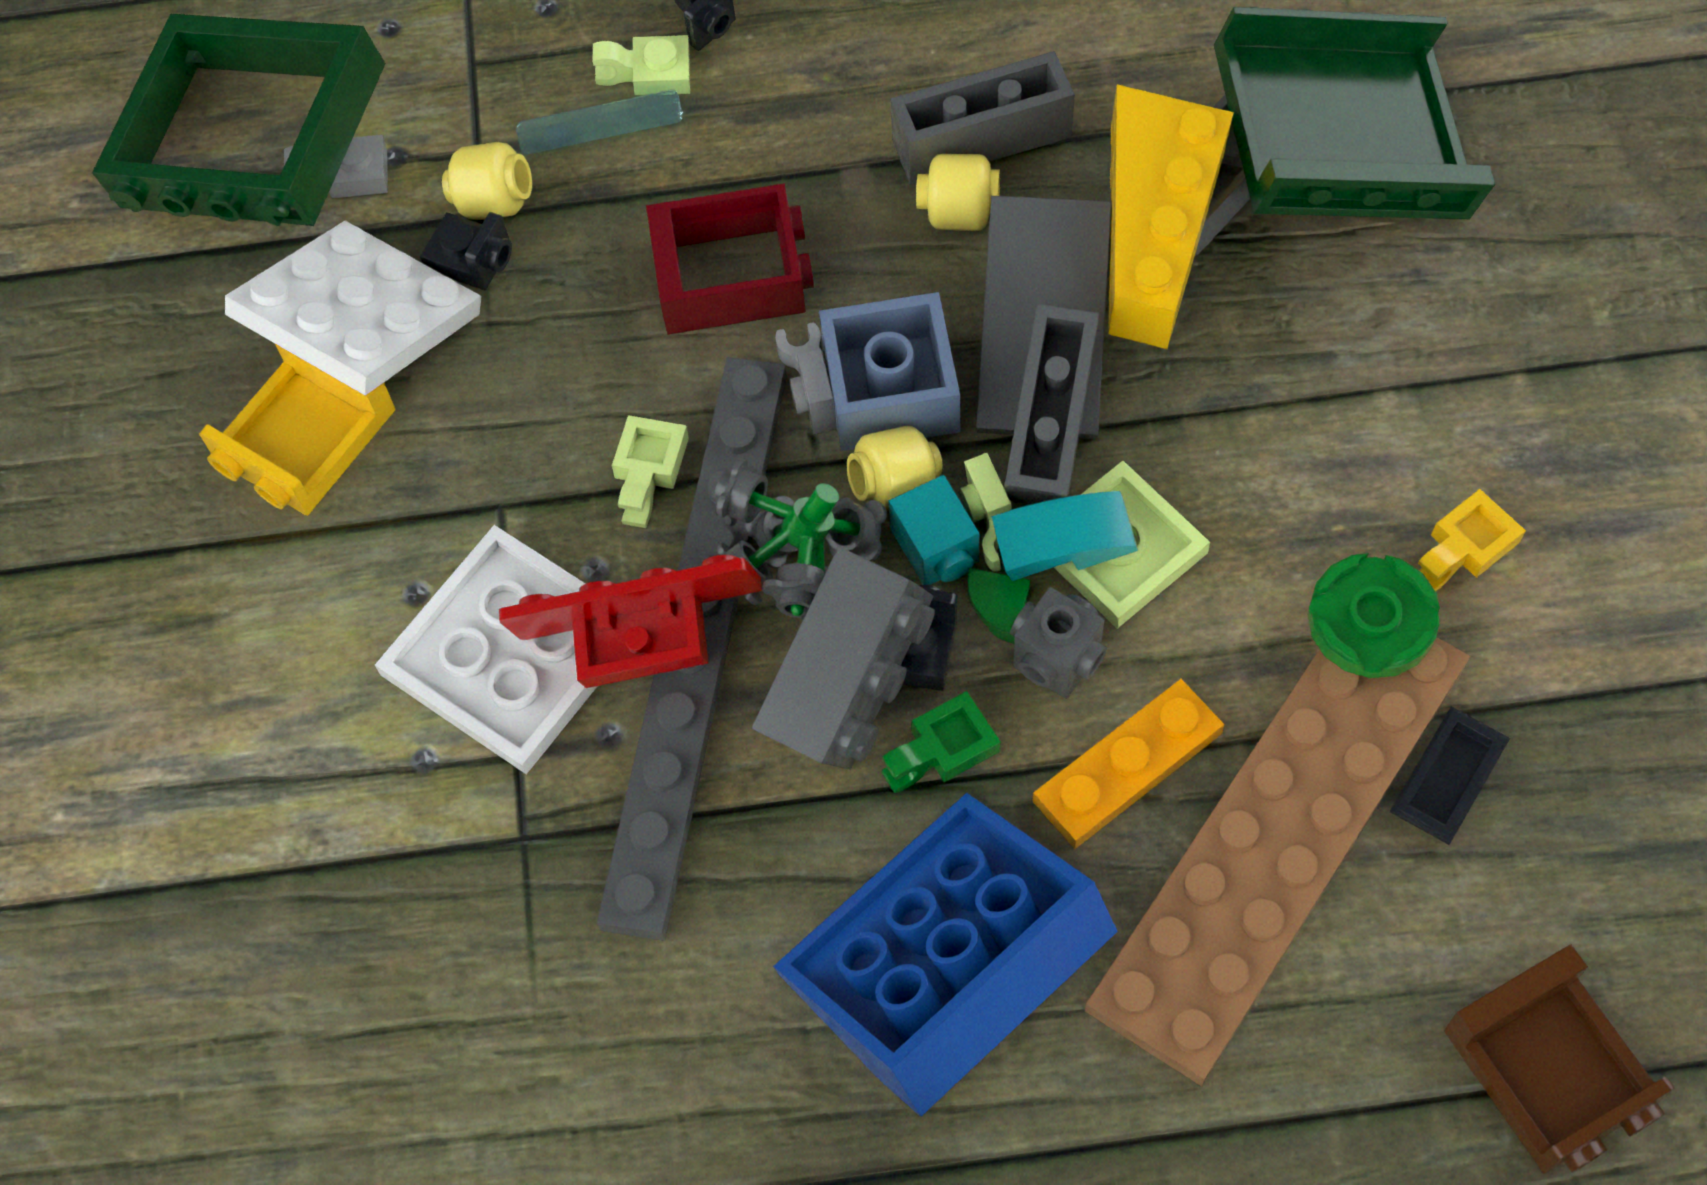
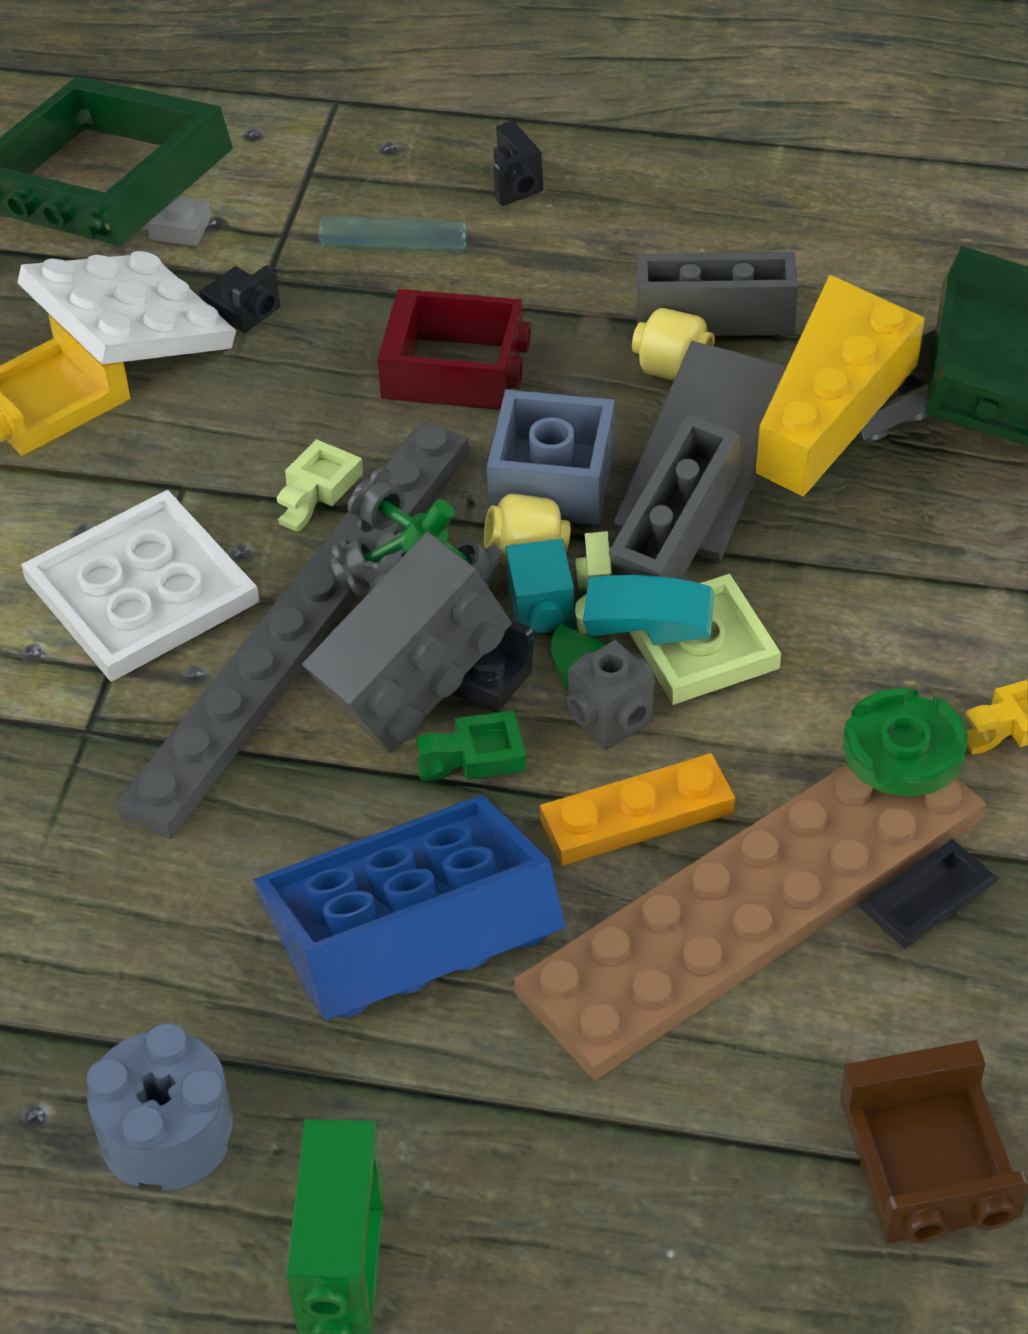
camera: 15 degrees right, 15 degrees down
light yellow head [442,142,532,221] -> none
red bracket [499,555,762,688] -> none
yellowish green plate [593,35,690,95] -> none
light grey plate [775,322,836,434] -> none

